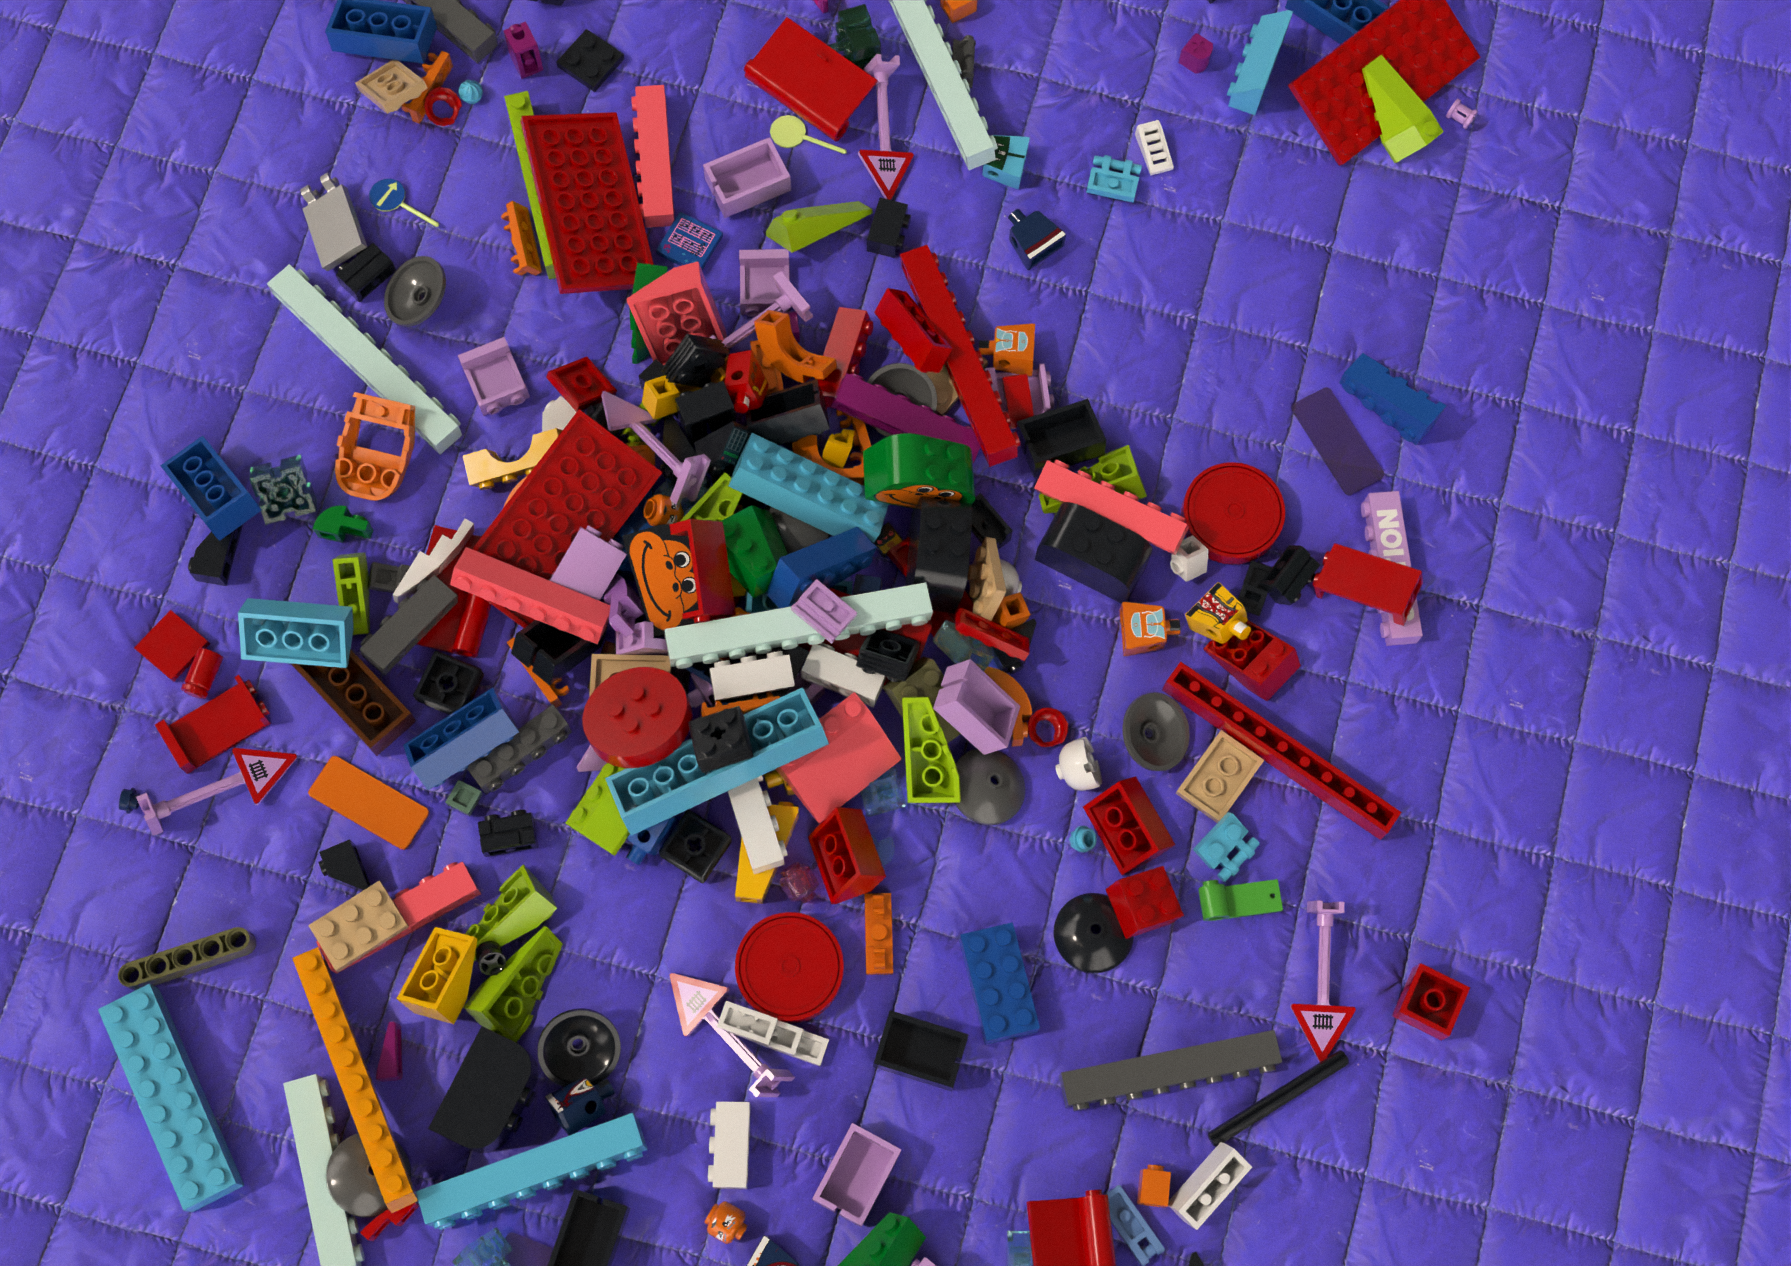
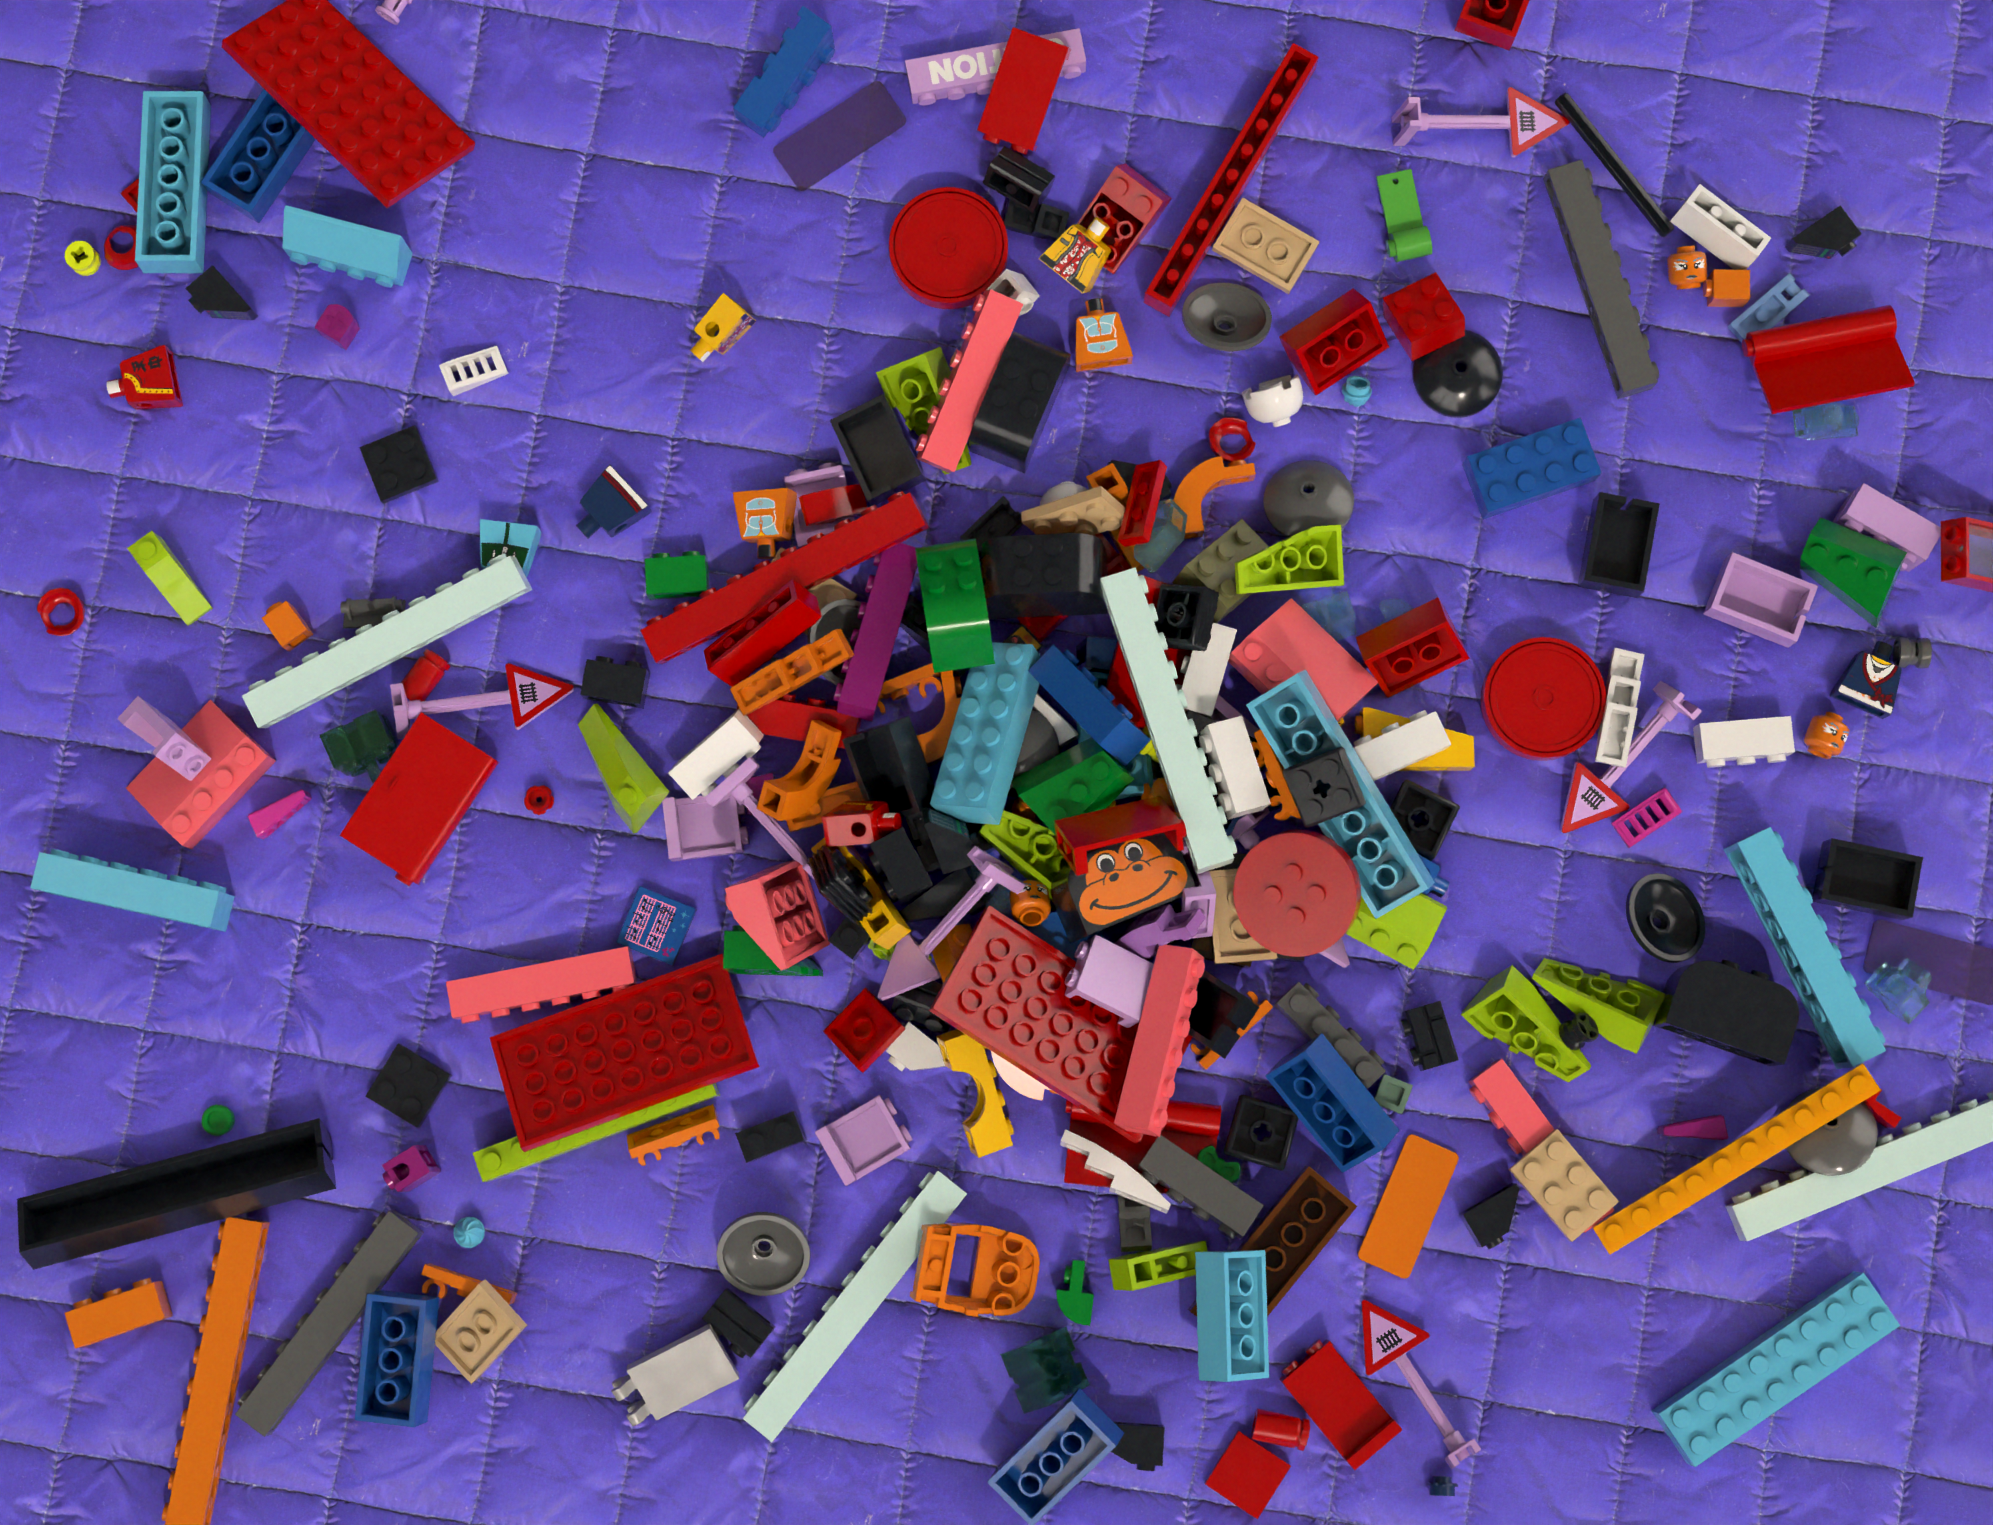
camera: 90 degrees left, 10 degrees up
olive beam [118,927,256,990] -> none
blue piece [369,179,439,227] -> none
yellow slope [396,927,478,1024] -> none
red piece [424,87,462,126] -> none
dark blue torso [545,1078,615,1136] -> none
lavender piece [703,137,791,218] -> none
yellowish green piece [770,115,847,154] -> none
clear pink head [779,862,819,903] -> none
lavender plate [791,579,857,644] -> none
yellow brick [822,429,855,468] -> none
orange plate [864,893,893,975] -> none
lavender piece [933,659,1020,755] -> none
medium azure plate [1086,155,1142,203] -> none
medium azure plate [1193,812,1260,882] -> none
lime wedge [1362,55,1444,163] -> none
none -> black plate [359,425,439,504]
none -> red piece [400,648,451,702]
none -> red plate [524,785,554,815]
none -> green brick [645,551,709,600]
none -> white brick [668,708,764,800]
none -> yellow torso [690,293,756,362]
none -> orange slope [730,628,855,716]
none -> black brick [735,1111,807,1163]
none -> green piece [1197,1145,1241,1183]
none -> dark pink slope [1611,787,1682,848]
none -> orange head [1667,245,1707,290]

